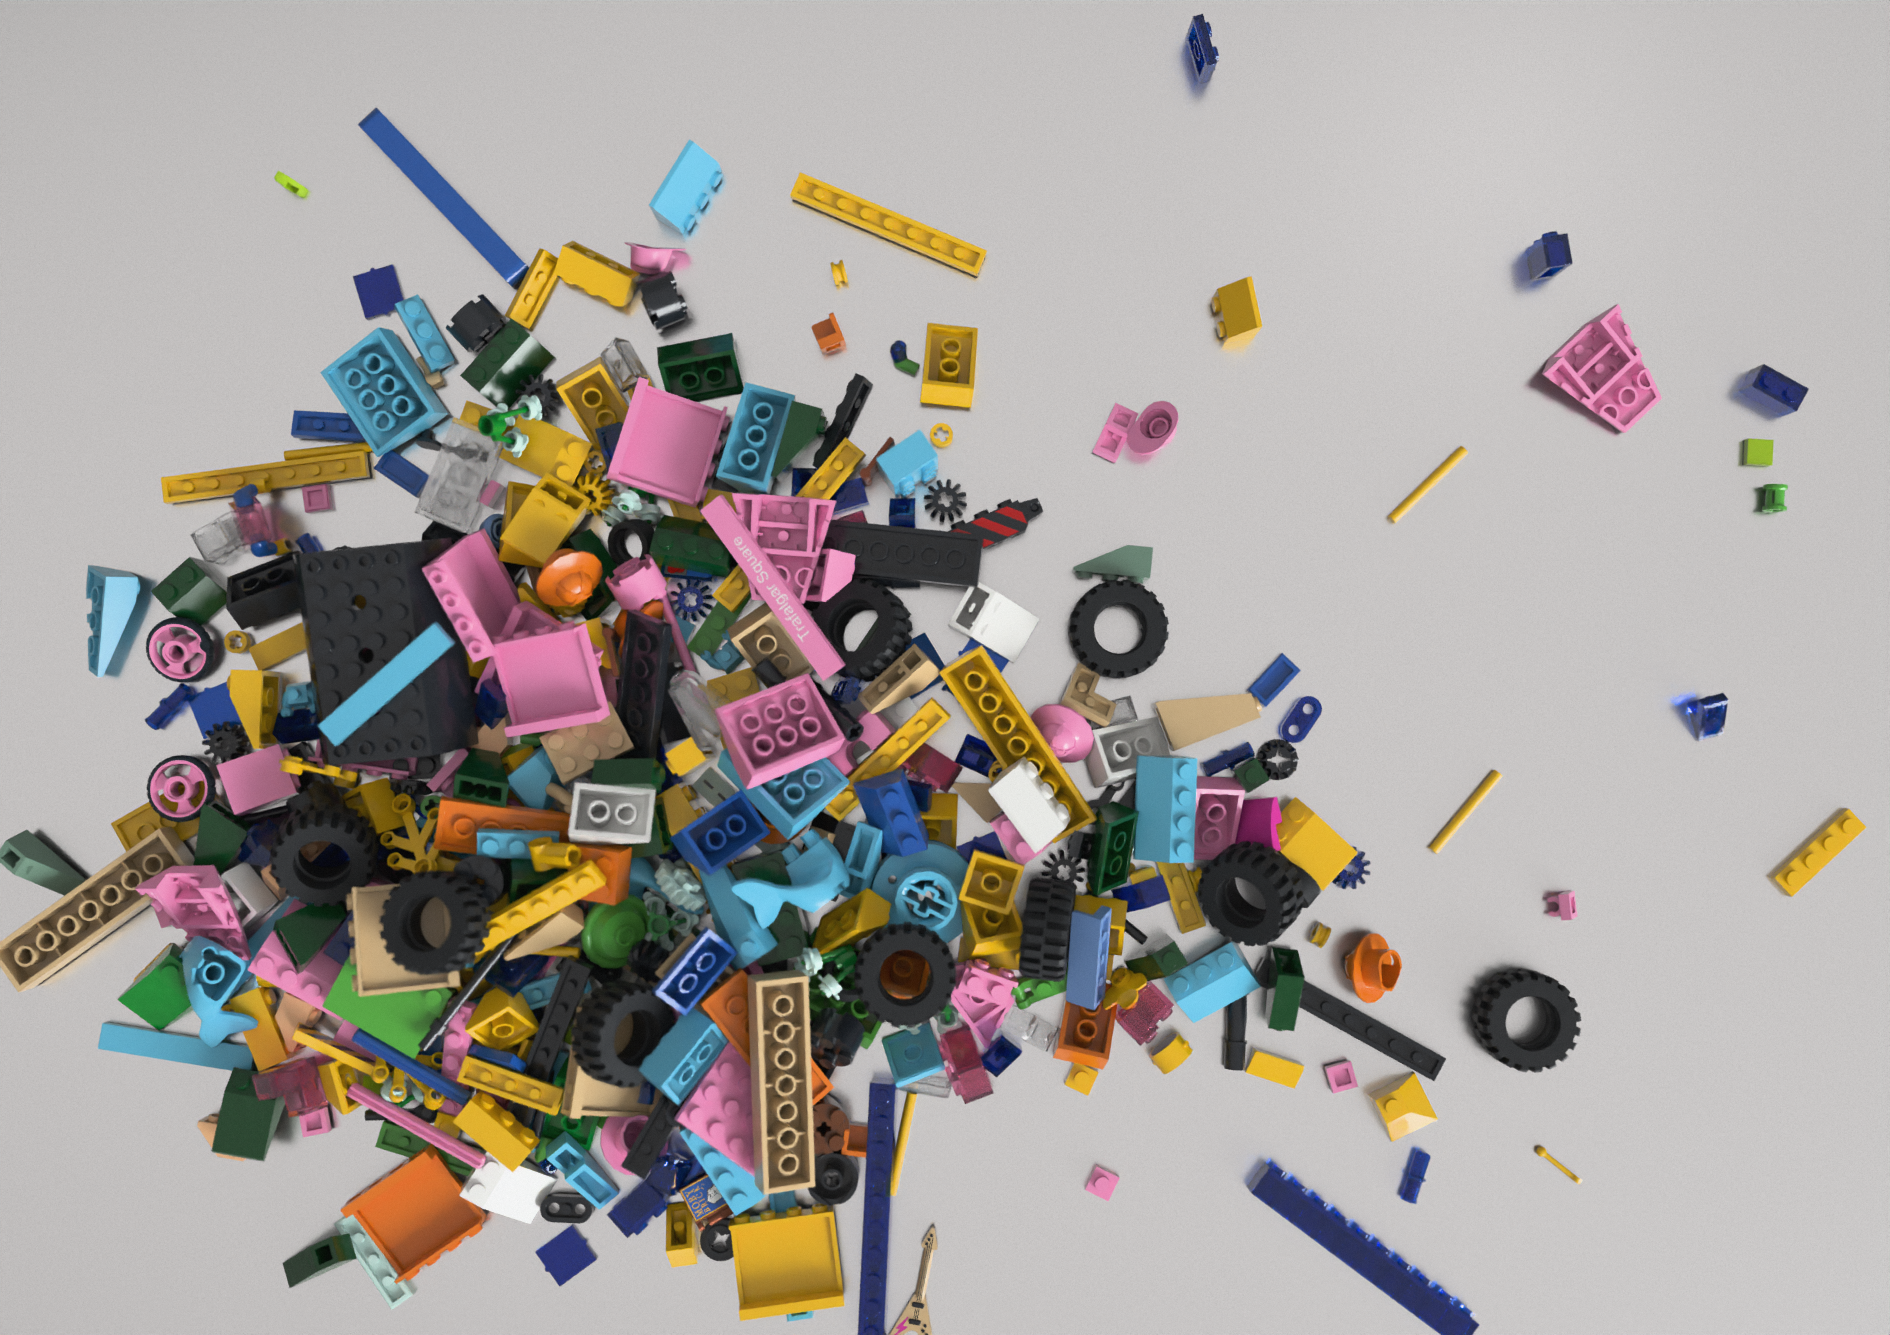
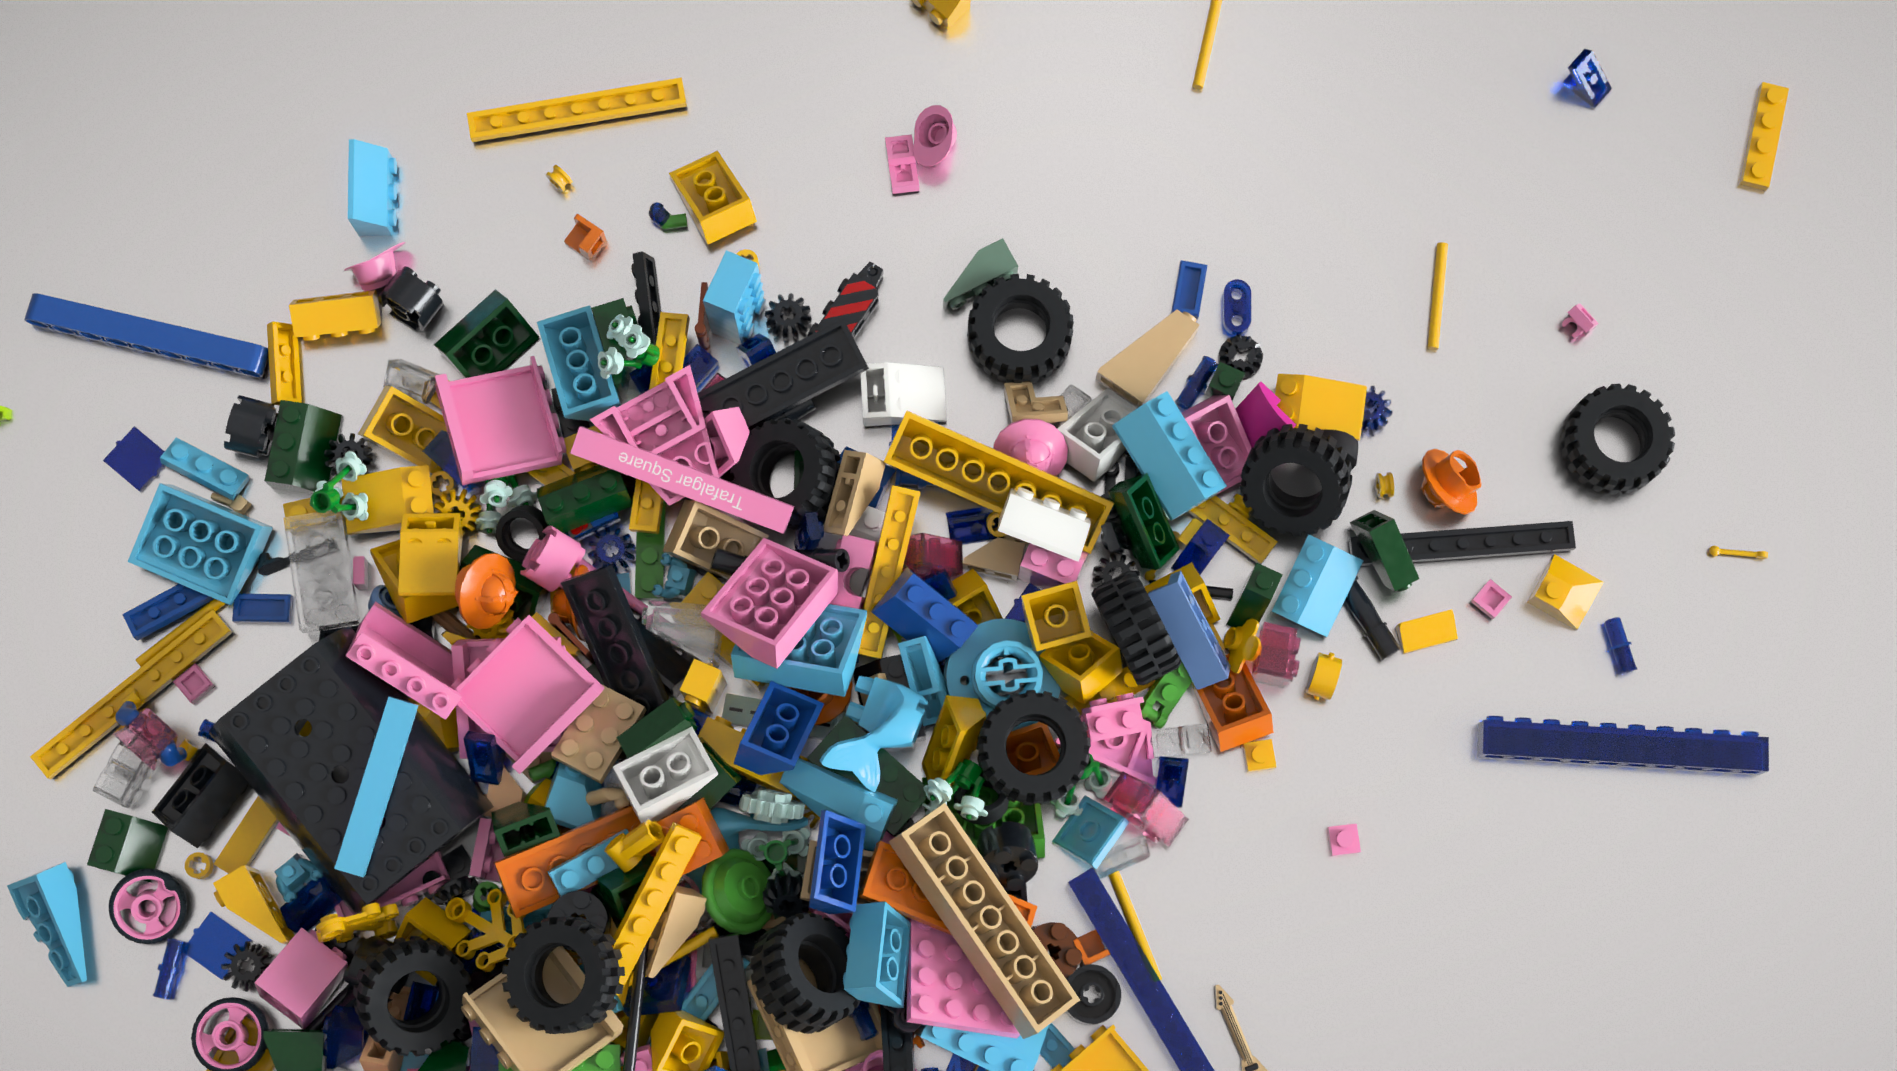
camera: 35 degrees left, 10 degrees down
none -> light aqua plant [598,314,660,379]

